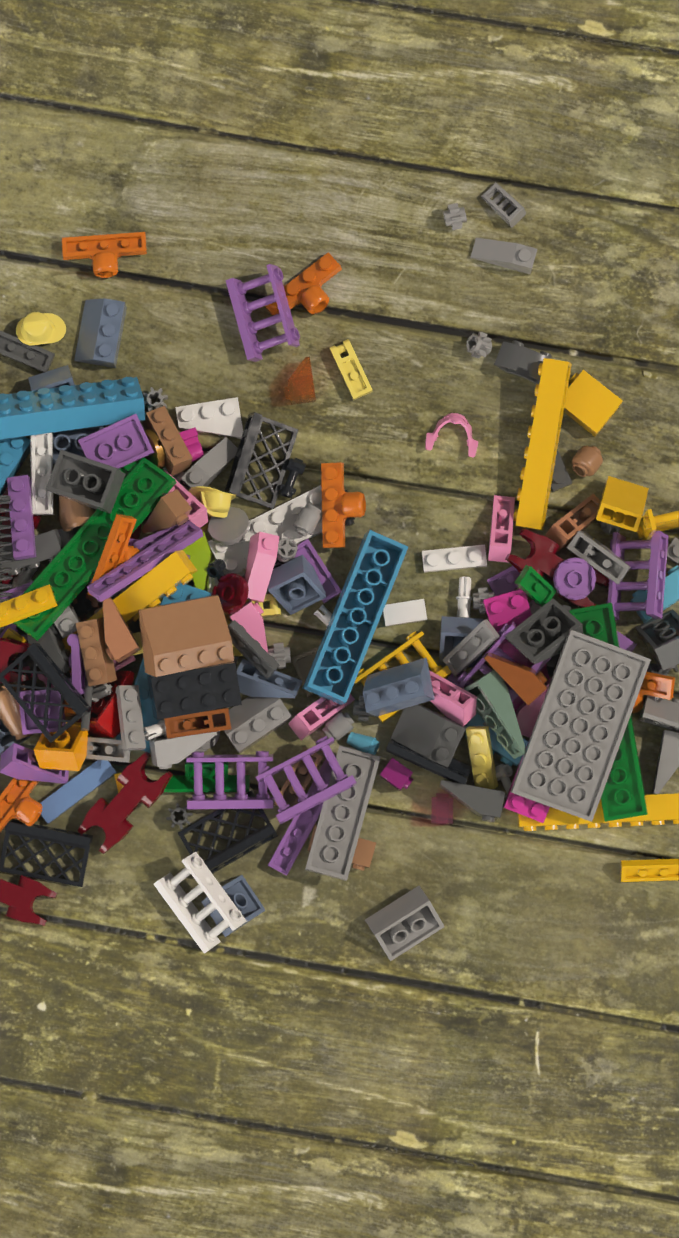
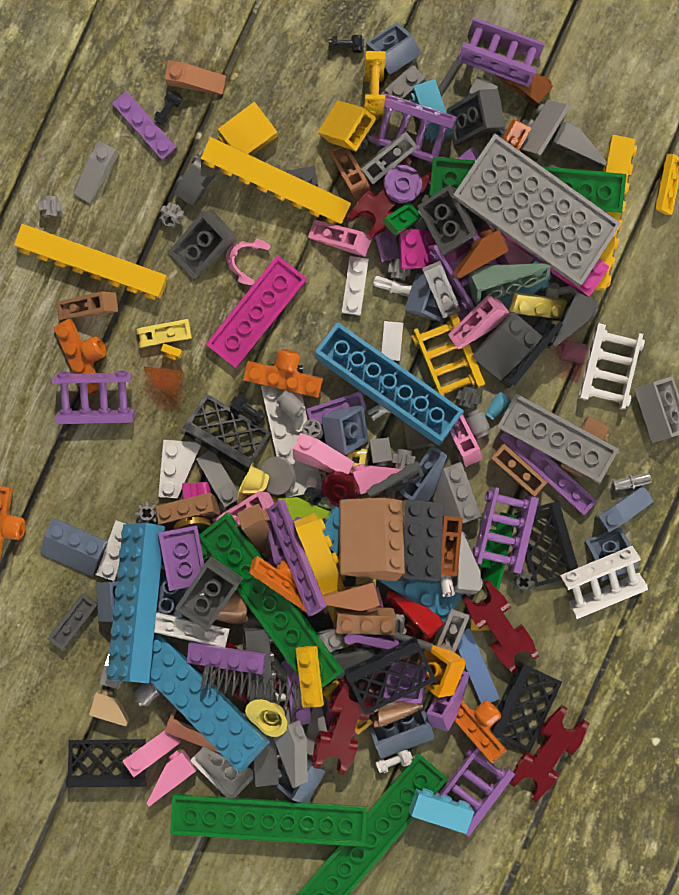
camera: 80 degrees left, 5 degrees up
light yellow piece [16,312,66,346] -> none
light grey plate [116,685,146,751] -> none
medium lavender fence [256,736,357,824] -> none
sand blue slope [363,658,435,716] -> none
magenta brick [380,757,414,791] -> none
light grey slope [481,182,526,228] -> none
medium nougat head [572,446,603,477] -> none
none -> yellow brick [14,224,168,300]
none -> medium nougat slope [56,291,118,321]
none -> white plate [96,520,126,581]
none -> medium lavender plate [112,91,177,161]
none -> black bar [154,90,183,126]
none -> yellow plate [161,343,183,360]
none -> nougat slope [165,60,226,95]
none -> dark grey slope [168,210,238,279]
none -> dark pink plate [206,255,307,368]
none -> light grey brick [369,437,392,466]
none -> white fence [577,323,645,410]
none -> sand blue slope [595,485,654,532]
none -> light grey axle [612,473,652,492]

